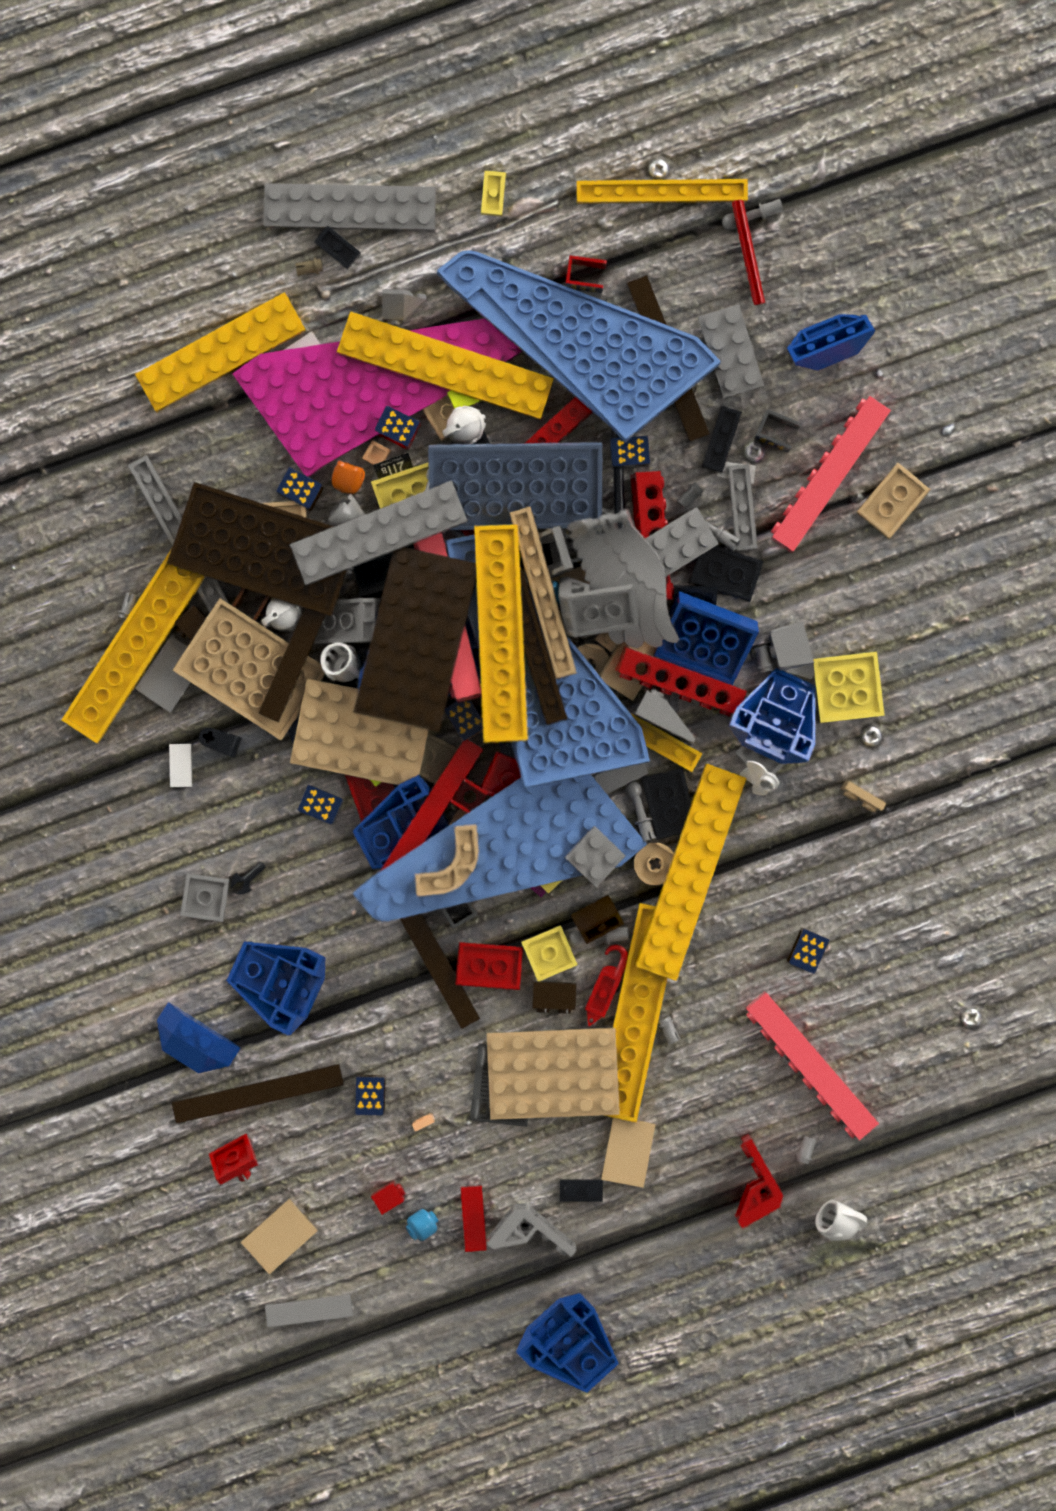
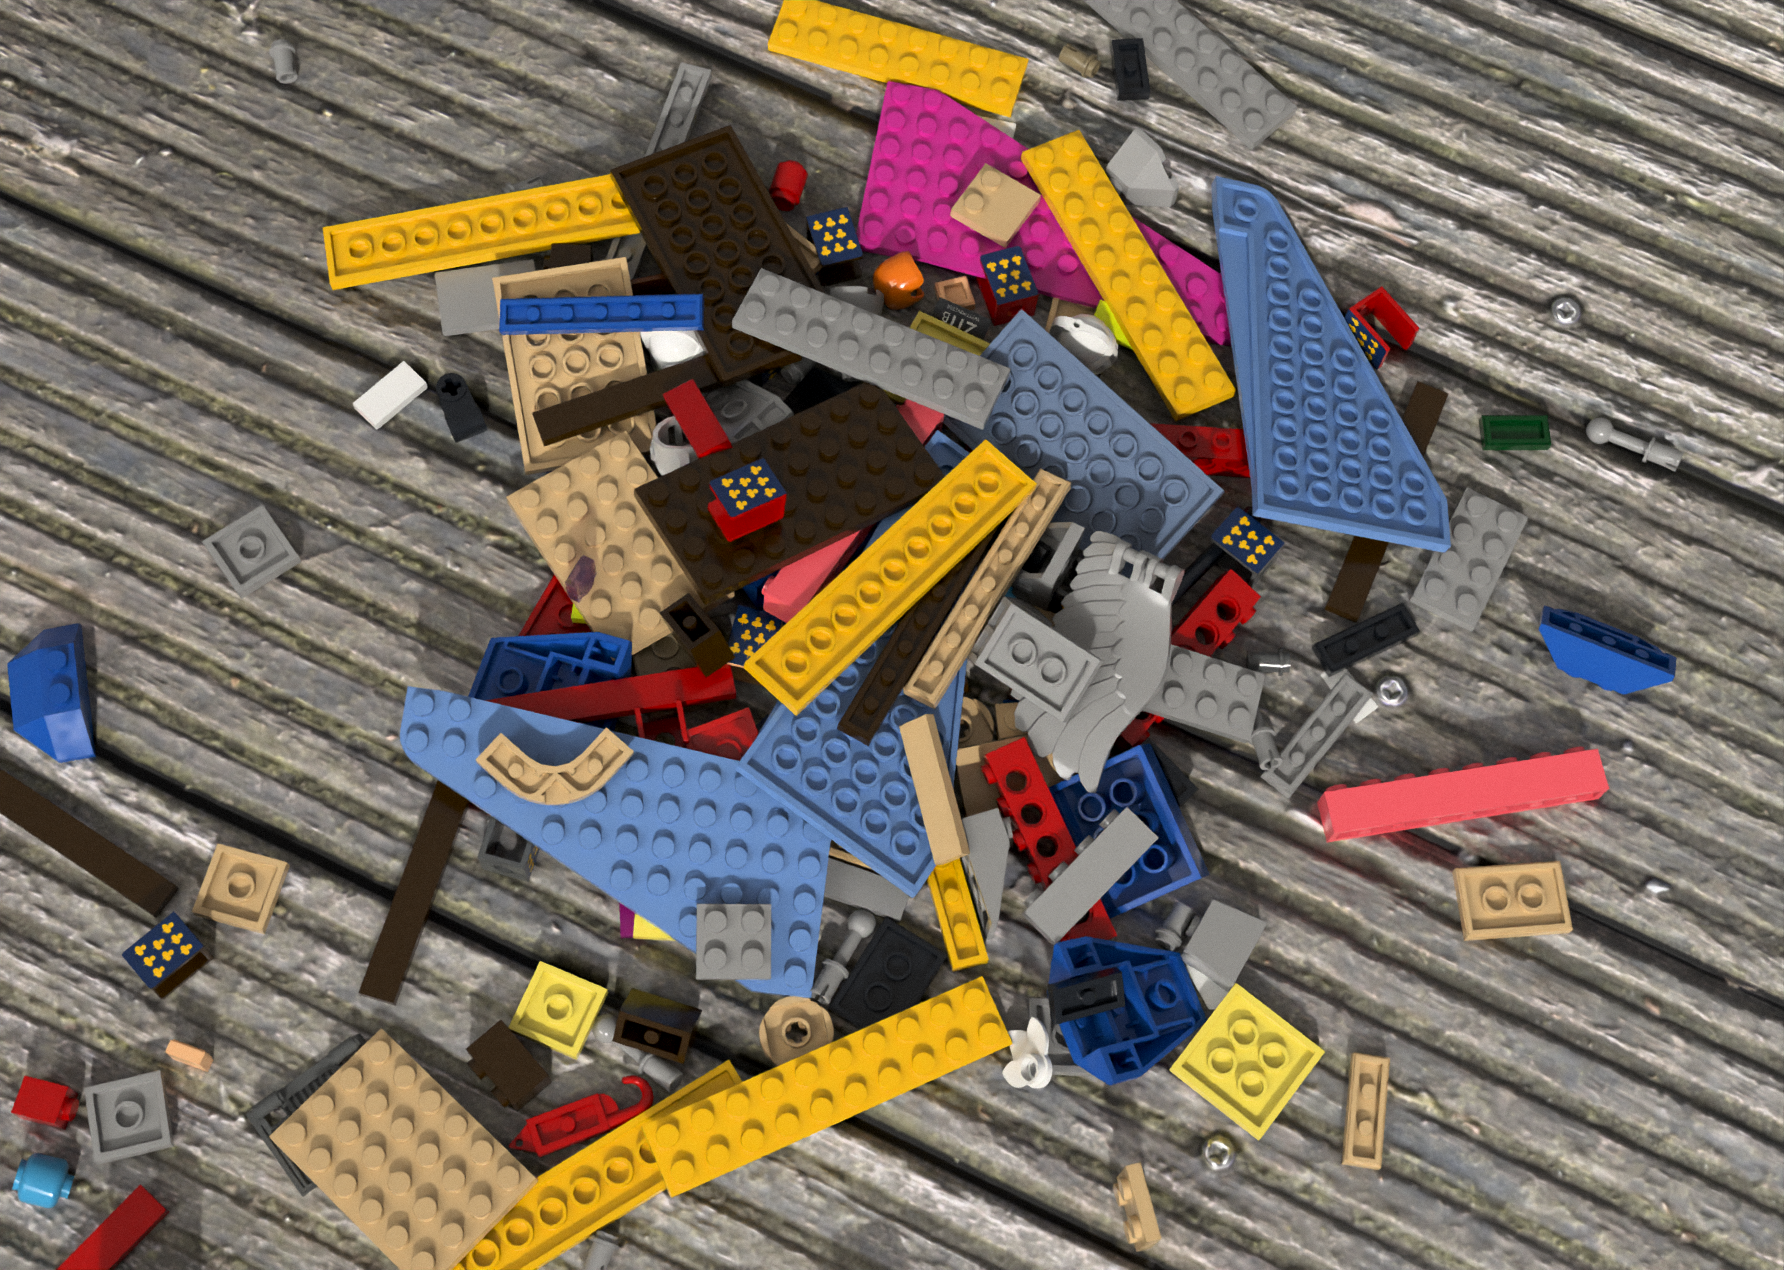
camera: 40 degrees right, 20 degrees down
blue wedge [226,941,326,1036] -> none
black bar [230,862,266,895] -> none
dark blue piece [297,785,344,824] -> none
red tile [455,942,523,990] -> none
light yellow plate [481,171,506,217] -> none
yellow plate [576,179,748,204] -> none
black tile [689,546,764,602] -> none
red axle [732,199,765,305] -> none
dark grey piece [754,409,802,453] -> none
none -> light grey plate [84,1070,175,1165]
none -> tan plate [192,843,290,934]
none -> blue tile [499,294,704,335]
none -> tile [565,555,597,603]
none -> dark brown brick [660,593,735,677]
none -> red tile [662,379,733,459]
none -> piece [707,458,787,542]
none -> red brick [768,160,808,211]
none -> tan tile [899,714,970,865]
none -> tan plate [950,163,1041,248]
none -> light grey brick [1021,807,1159,945]
none -> black plate [1047,967,1125,1025]
none -> tan tile [1341,1052,1390,1170]
none -> dark green tile [1479,415,1551,450]

